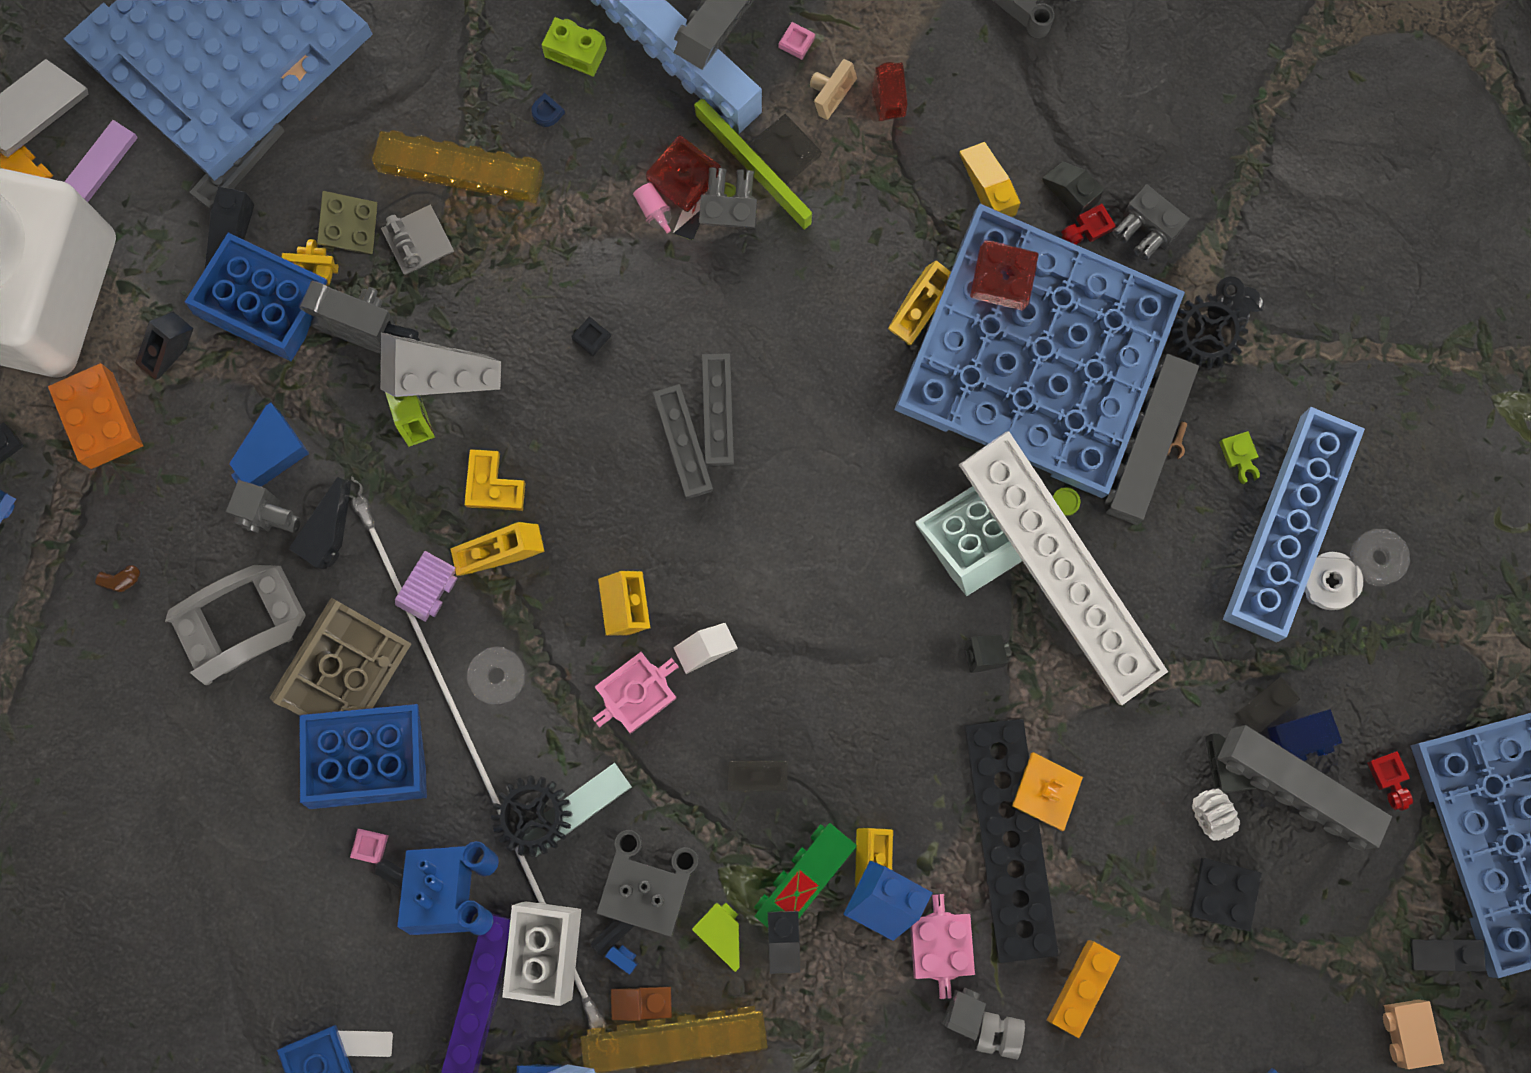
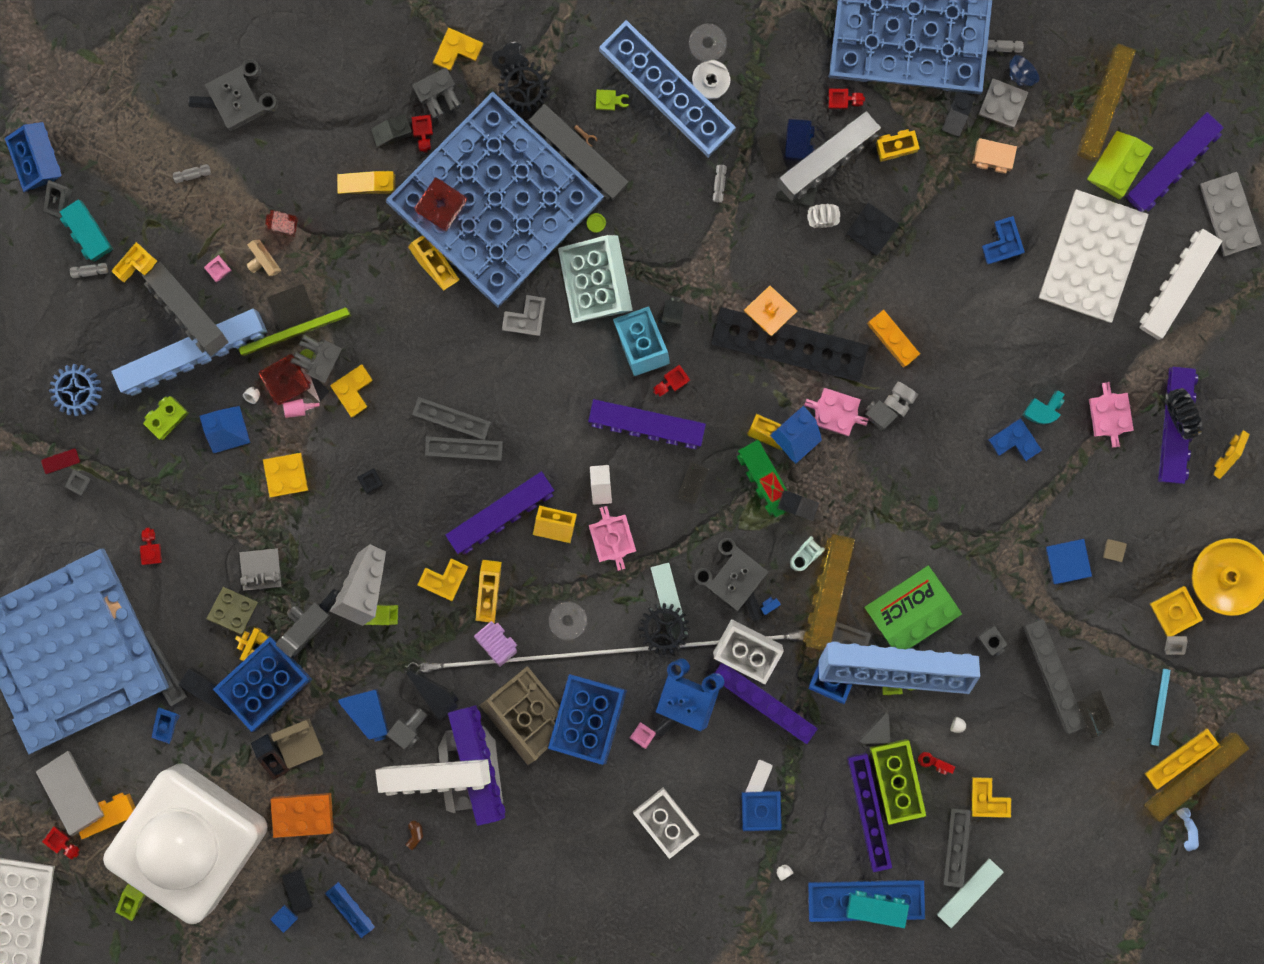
camera: 70 degrees left, 10 degrees up
lavender tile [65,120,138,202] -> none
clear yellow brick [372,130,544,204] -> none
dark blue tile [531,92,565,127] -> none
dark orange slope [611,986,672,1021] -> none
lime slope [692,903,740,972] -> none
white plate [959,431,1168,705] -> none
none -> red plate [140,527,162,565]
none -> blue slope [151,708,180,744]
none -> blue slope [200,406,251,454]
none -> white hinge [243,387,260,404]
none -> yellow plate [263,453,308,497]
none -> dark tan bracket [271,718,323,768]
none -> yellow plate [330,364,373,417]
none -> white brick [376,759,491,795]
none -> yellow plate [433,27,484,71]
none -> dark purple brick [446,471,555,555]
none -> dark purple brick [448,705,505,826]
none -> light grey plate [502,295,546,336]
none -> dark purple brick [588,399,706,449]
none -> medium azure slope [613,306,670,376]
none -> white brick [633,787,700,859]
none -> red plate [653,365,690,397]
none -> light grey axle [713,165,727,203]
none -> light aqua piece [790,536,825,571]
none -> yellow brick [875,129,920,162]
none -> light grey plate [978,78,1028,129]

